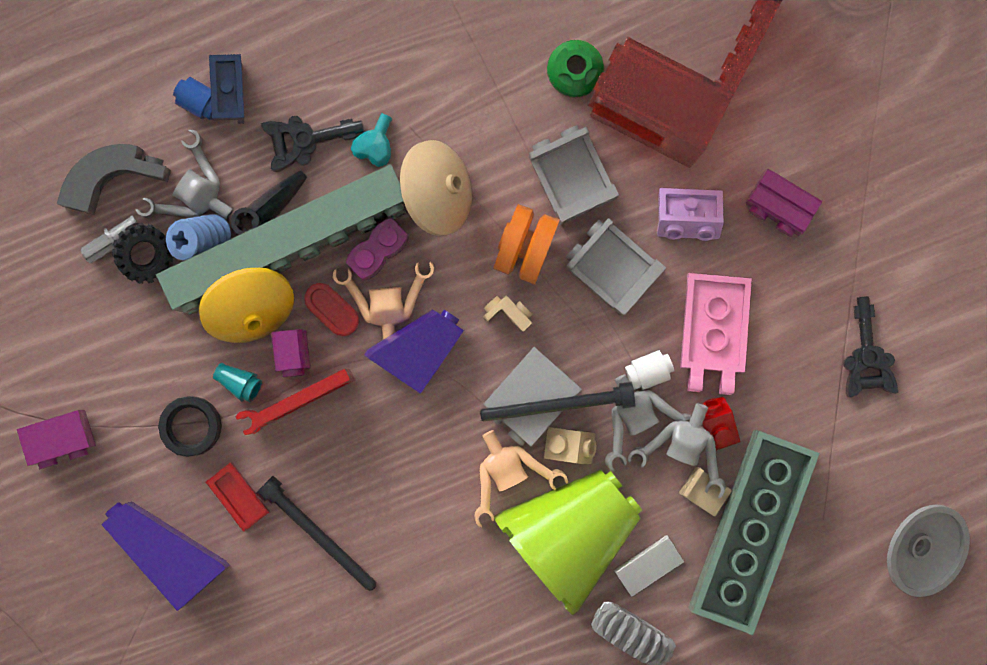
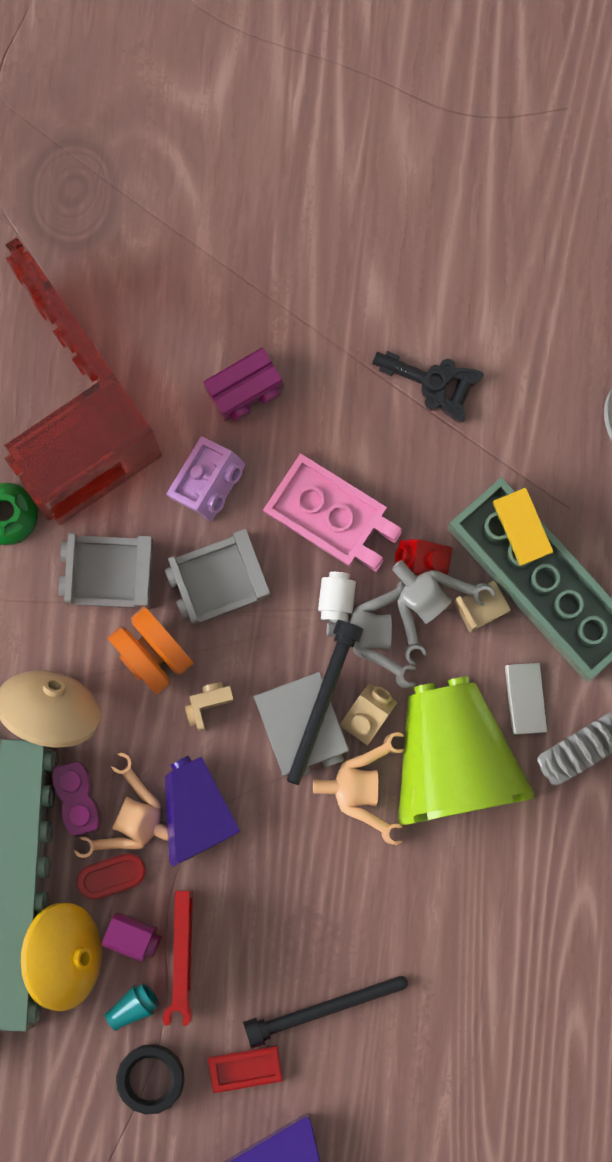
camera: 60 degrees left, 5 degrees down
none -> yellow tile [493,488,553,567]

